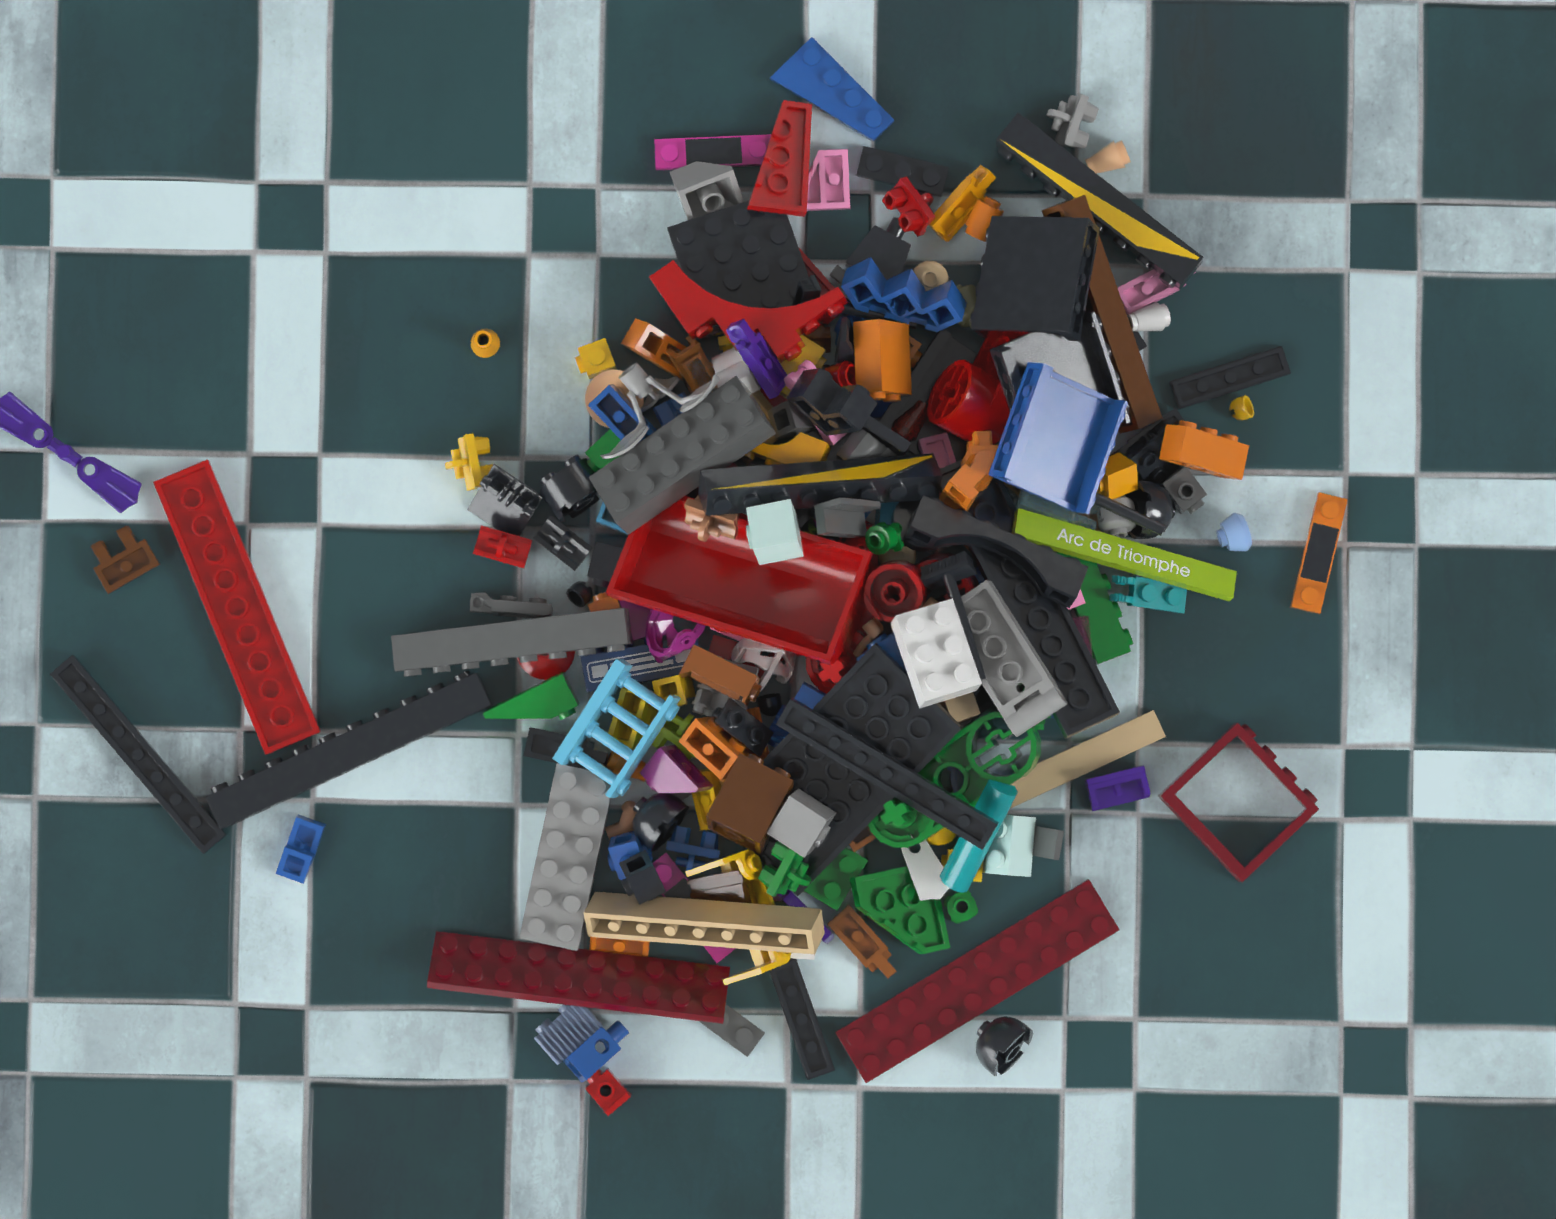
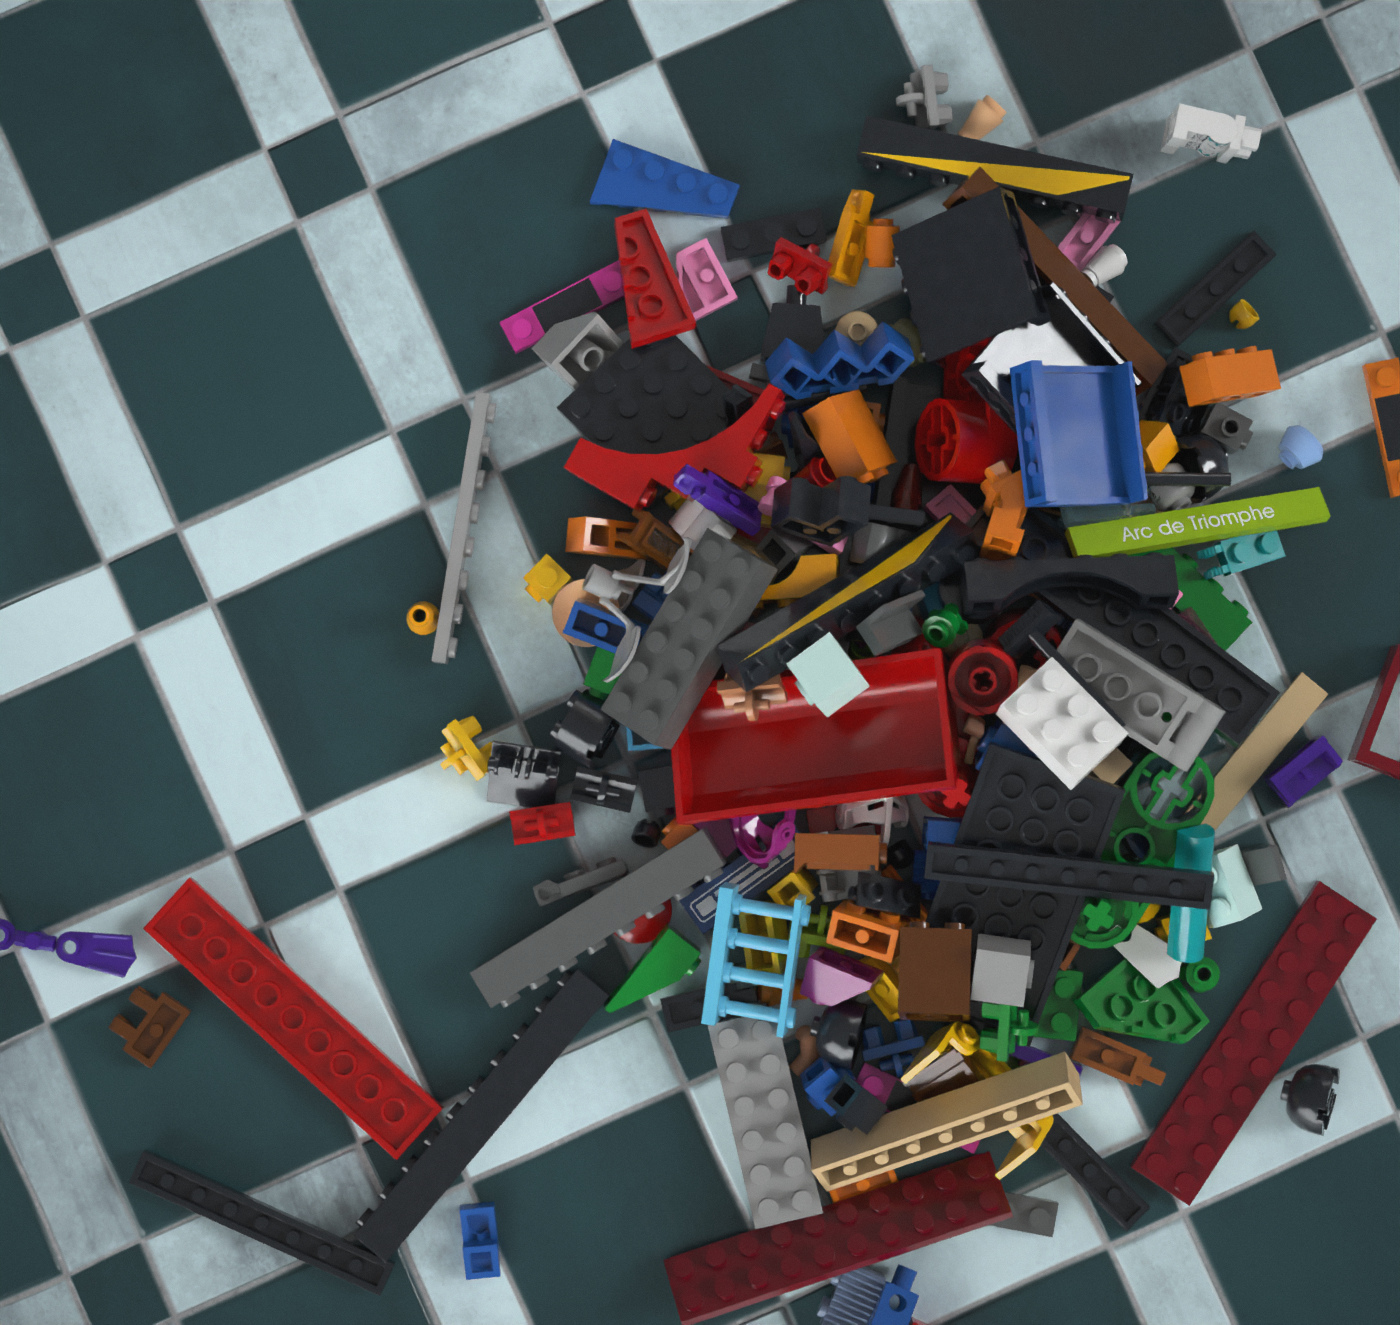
camera: 20 degrees left, 0 degrees up
none -> light grey plate [432,391,497,665]
none -> white hips [1160,103,1262,163]

